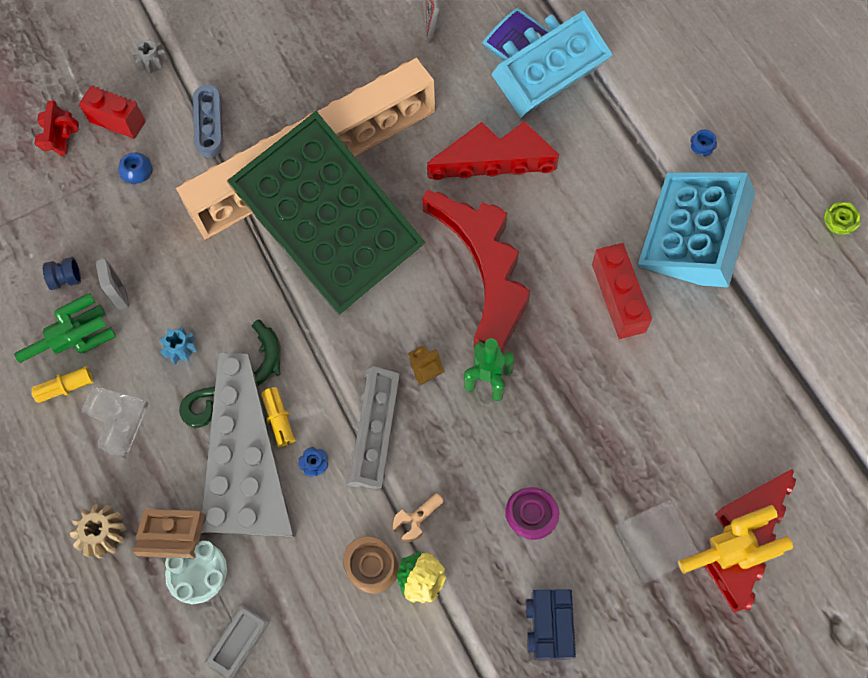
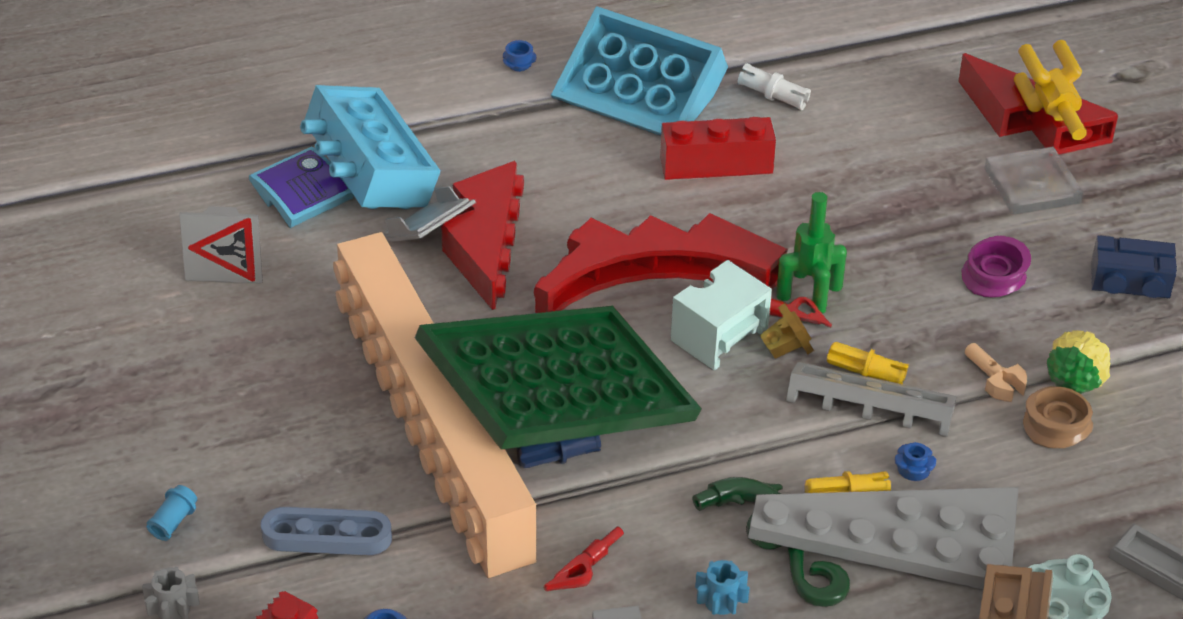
camera: 85 degrees left, 25 degrees down
none -> dark azure pin [146,485,197,541]
none -> light grey piece [383,186,476,242]
none -> red hand [543,526,624,591]
none -> light aqua piece [671,260,772,370]
none -> white pin [738,63,811,110]
none -> red hand [769,296,832,328]
none -> yellow axle [827,342,909,384]

